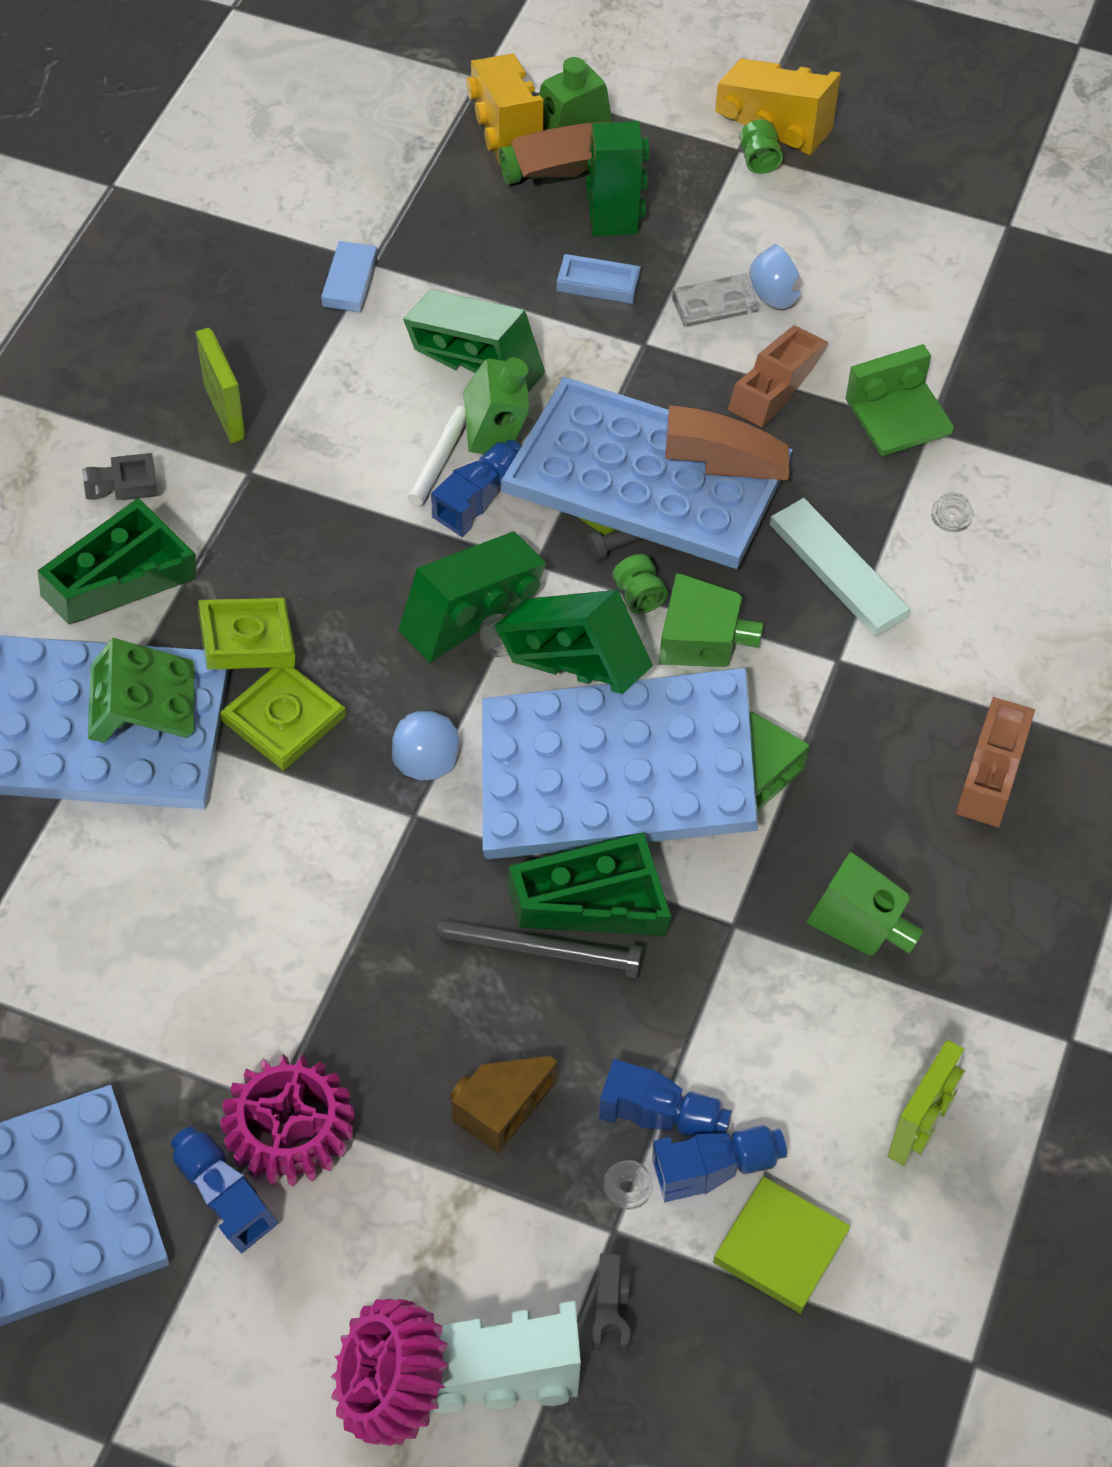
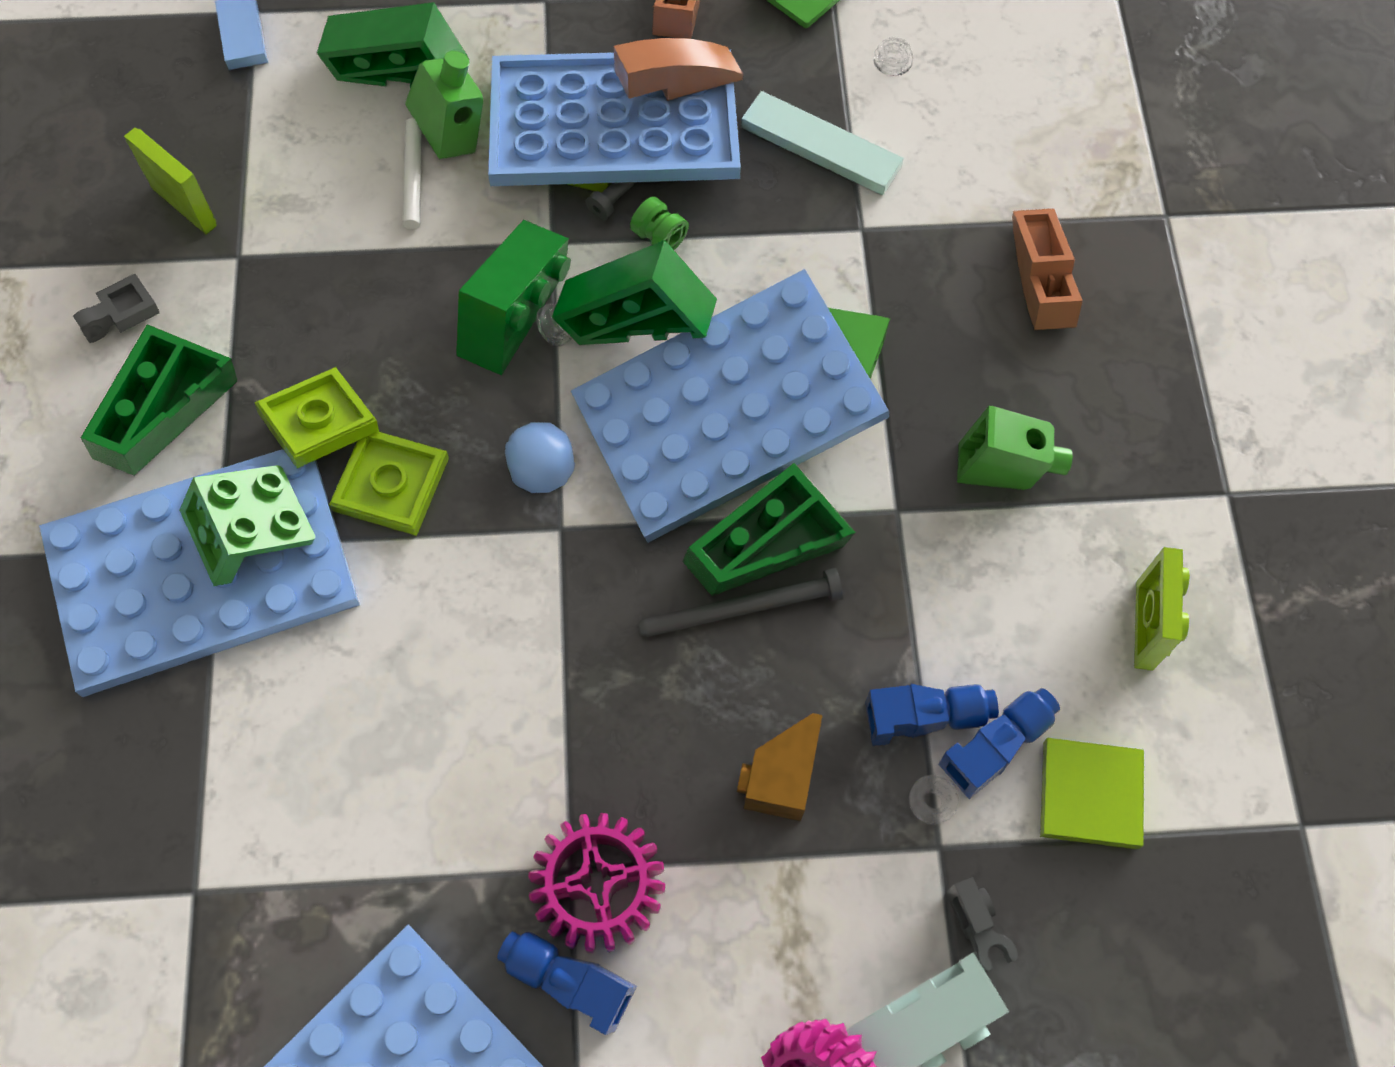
camera: 25 degrees left, 10 degrees up
blue piece [431,439,521,538] -> none
bright green torso [659,573,764,667] -> none

